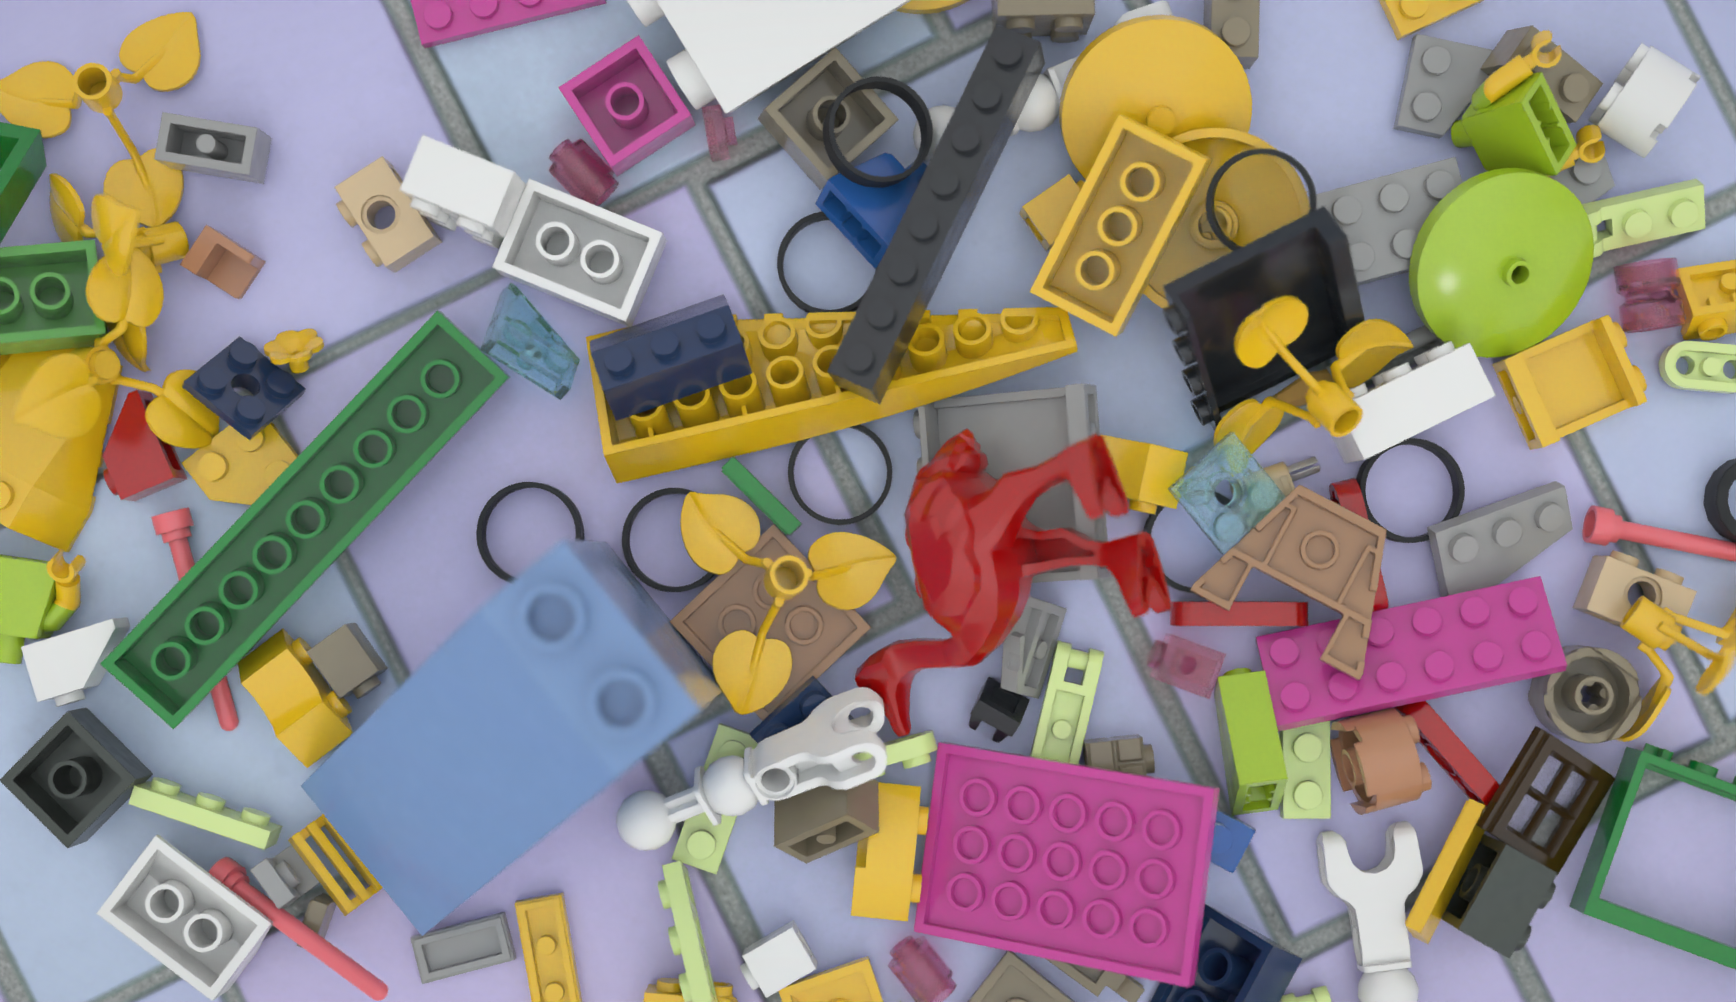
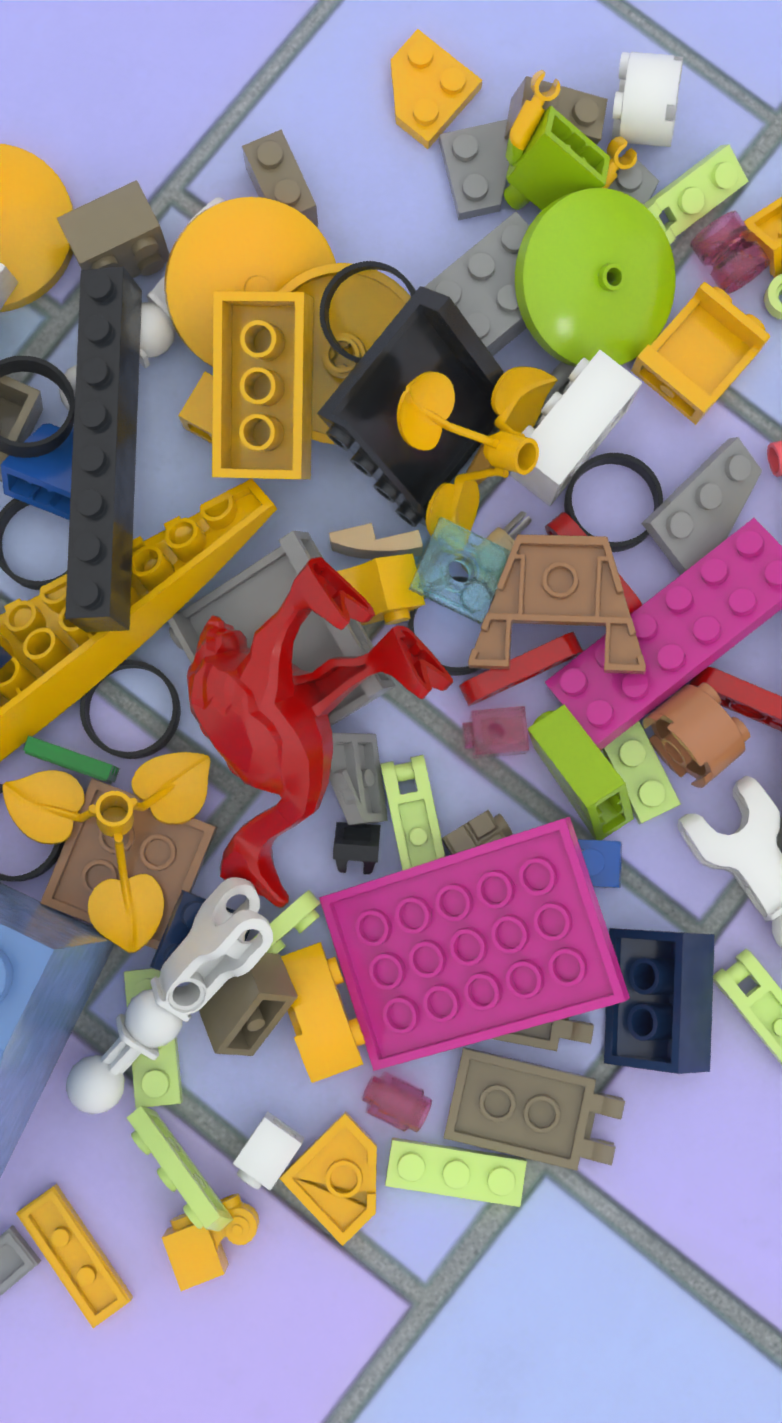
camera: 30 degrees left, 5 degrees down
none -> tan slope [329,523,423,559]

